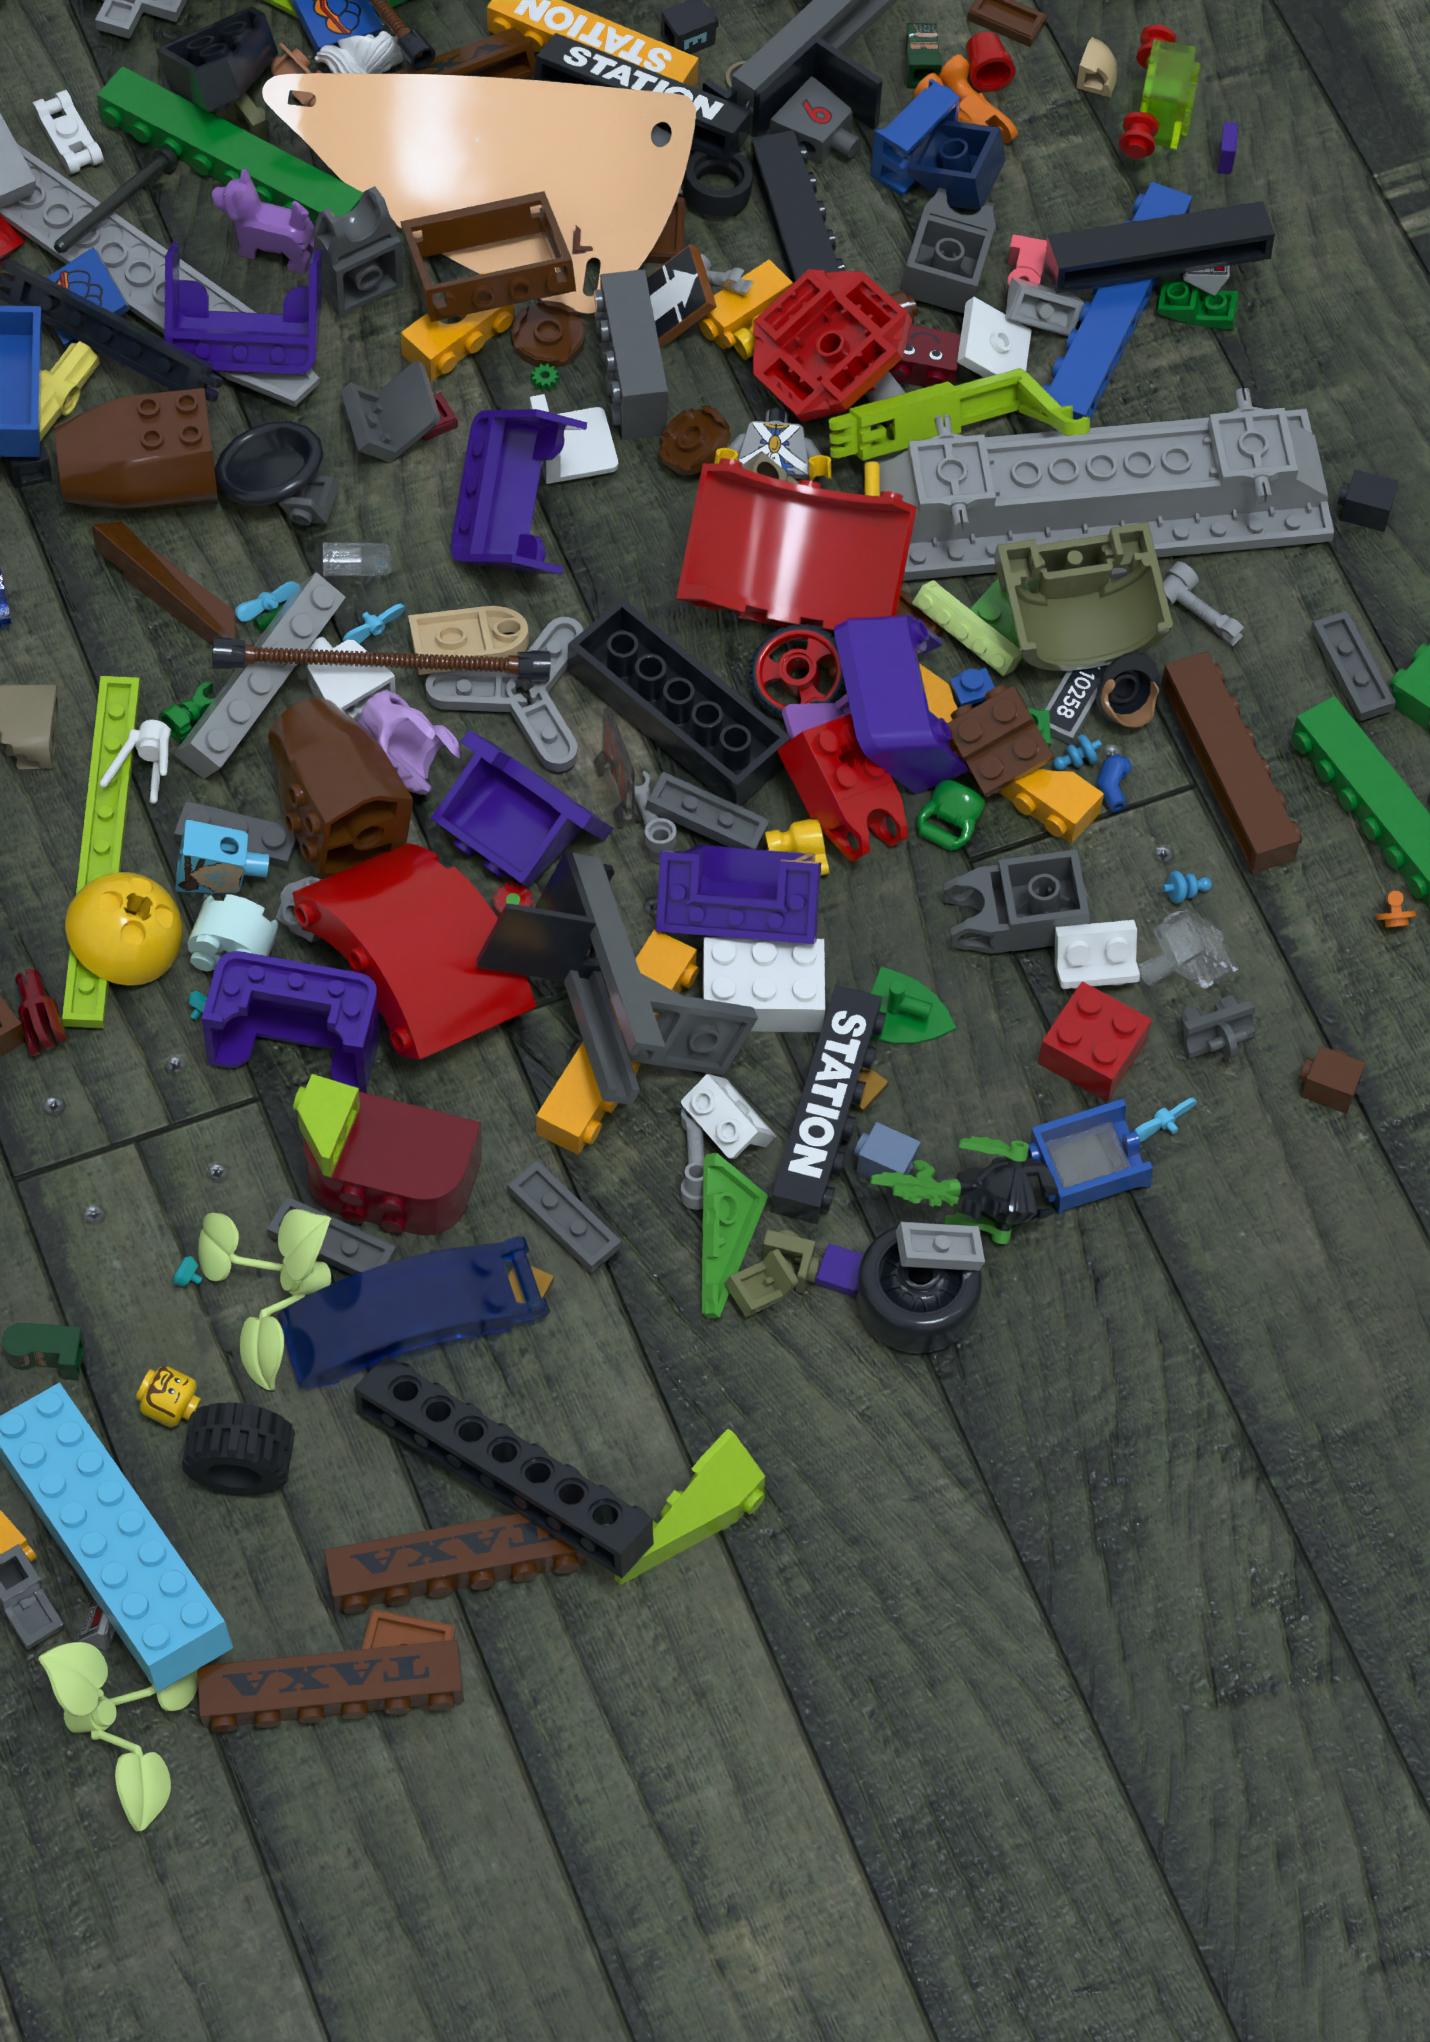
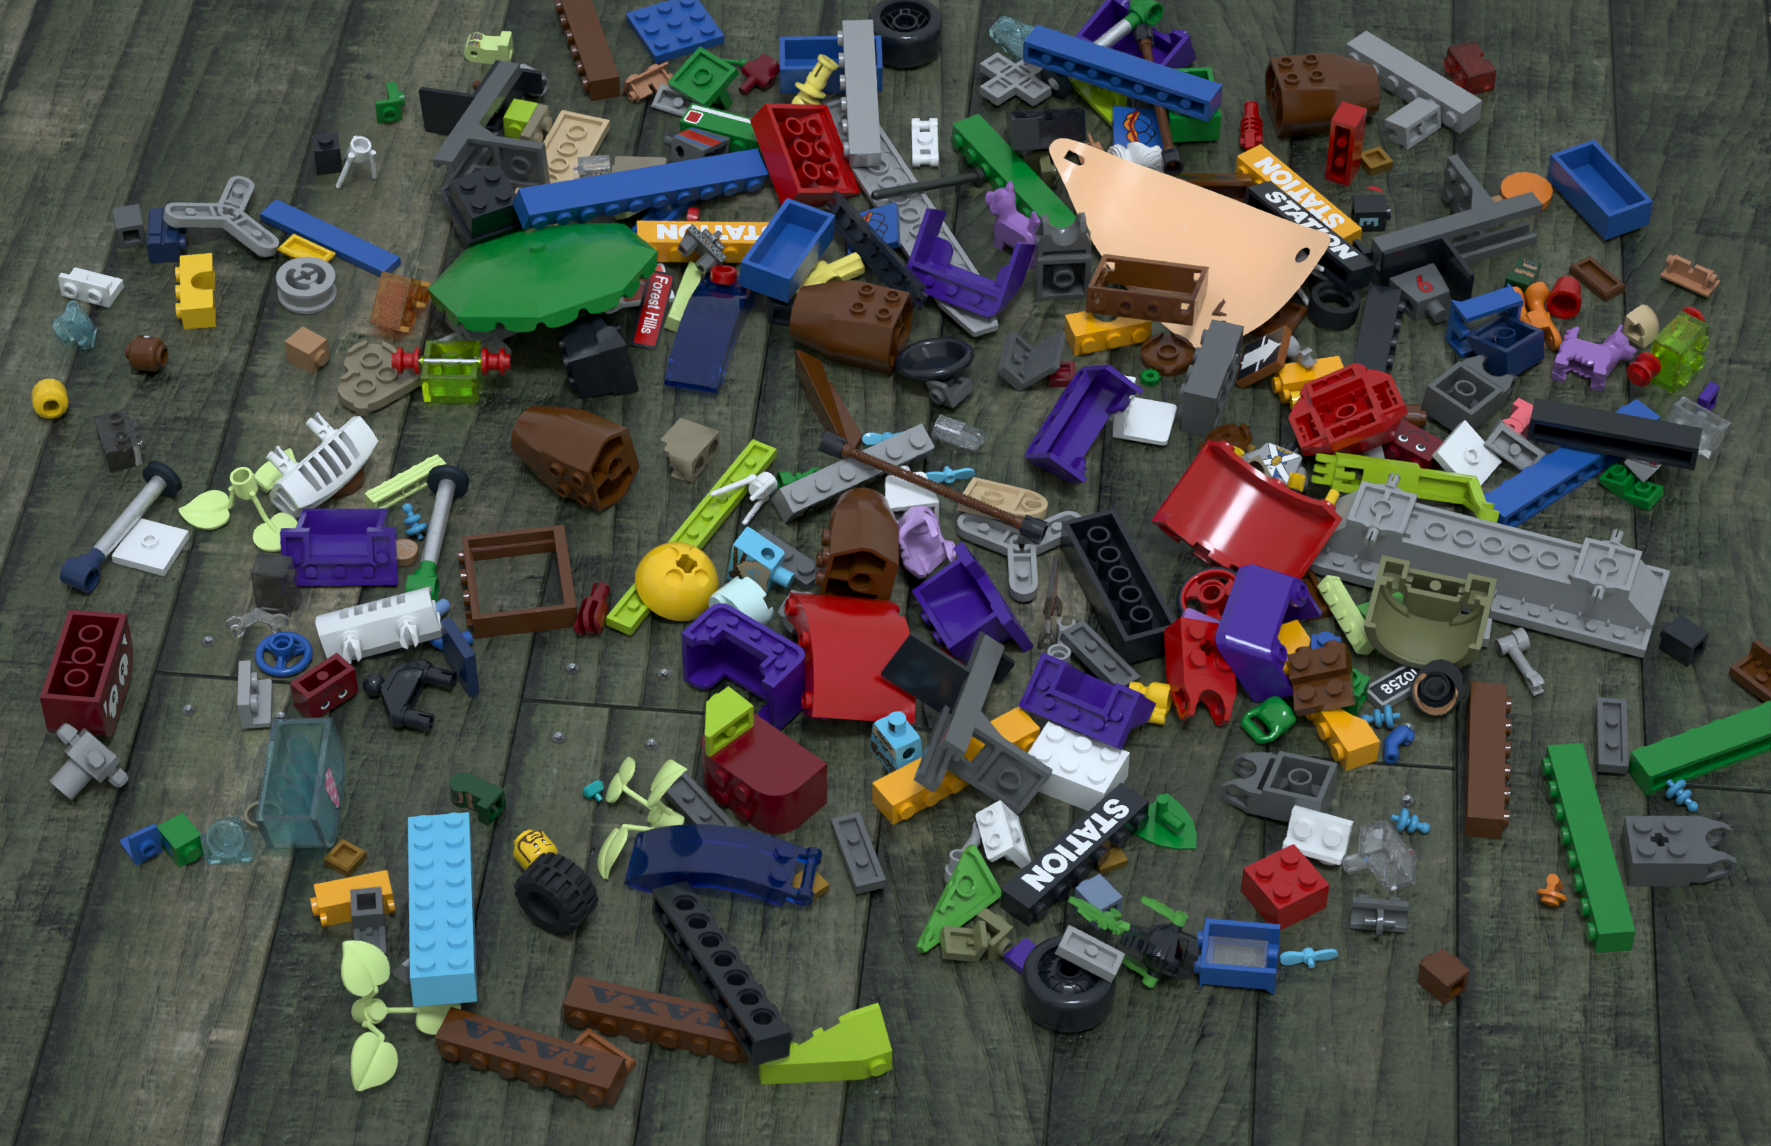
camera: 30 degrees right, 15 degrees down
none -> medium azure torso [869,711,923,774]
none -> medium lavender animal [1551,324,1638,392]
none -> clear brick [1665,397,1732,459]

